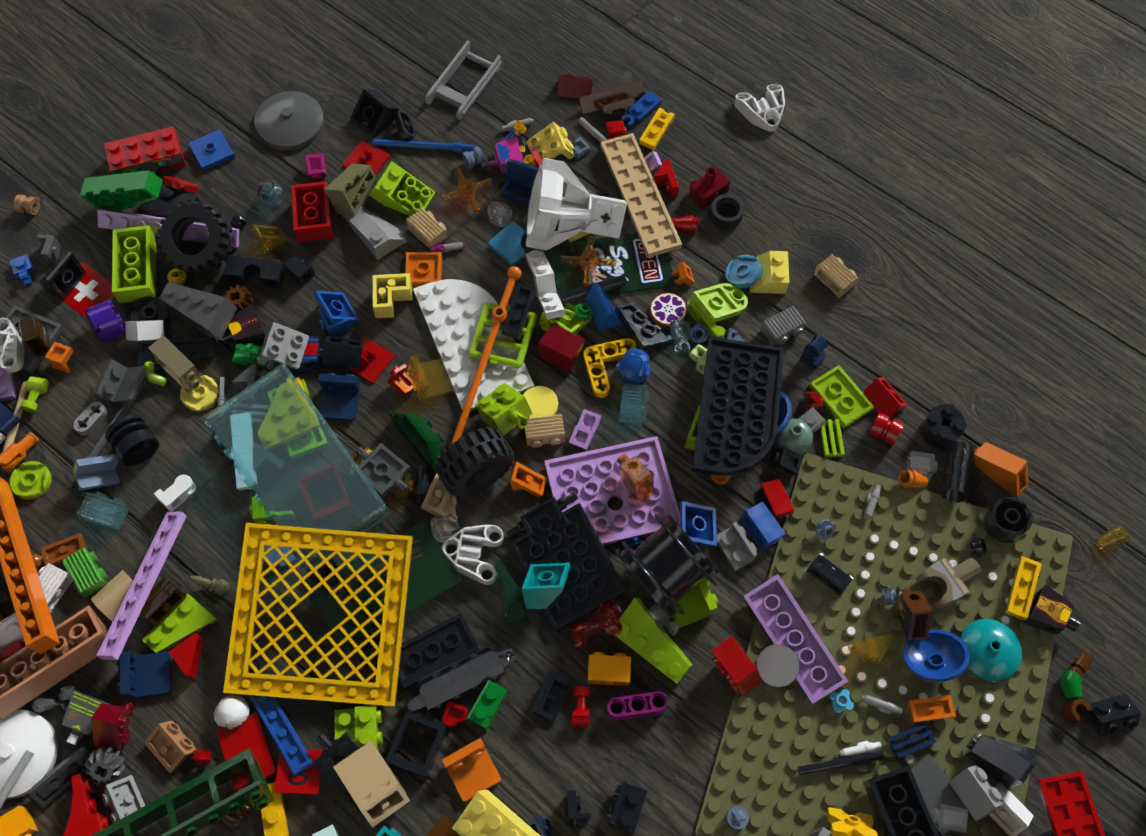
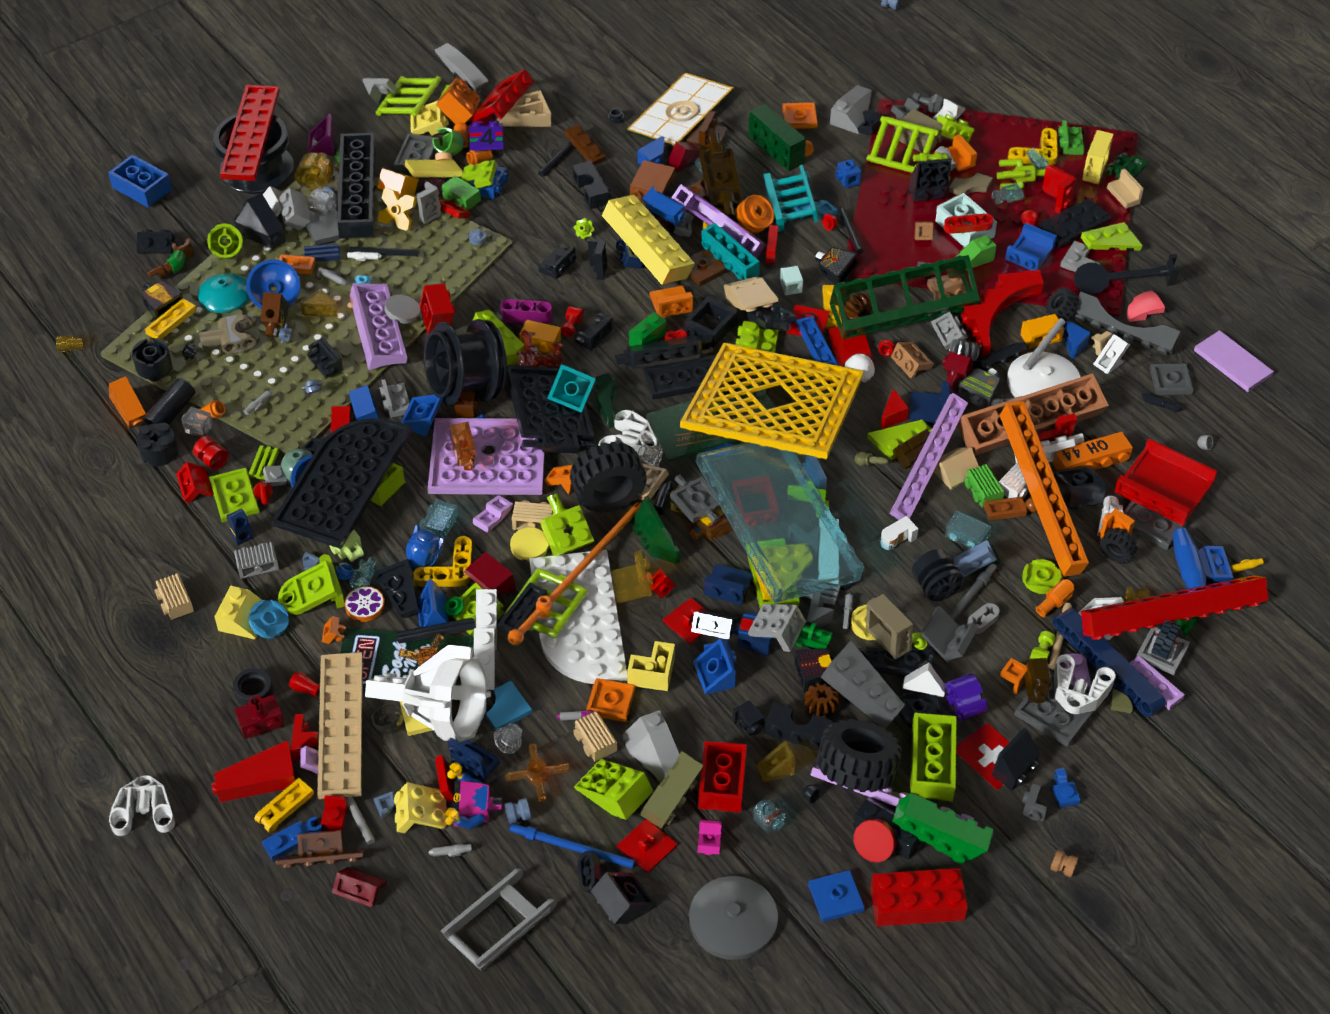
camera: 165 degrees left, 15 degrees down
none -> lime cylinder [207,223,243,259]
none -> red slope [211,741,295,802]

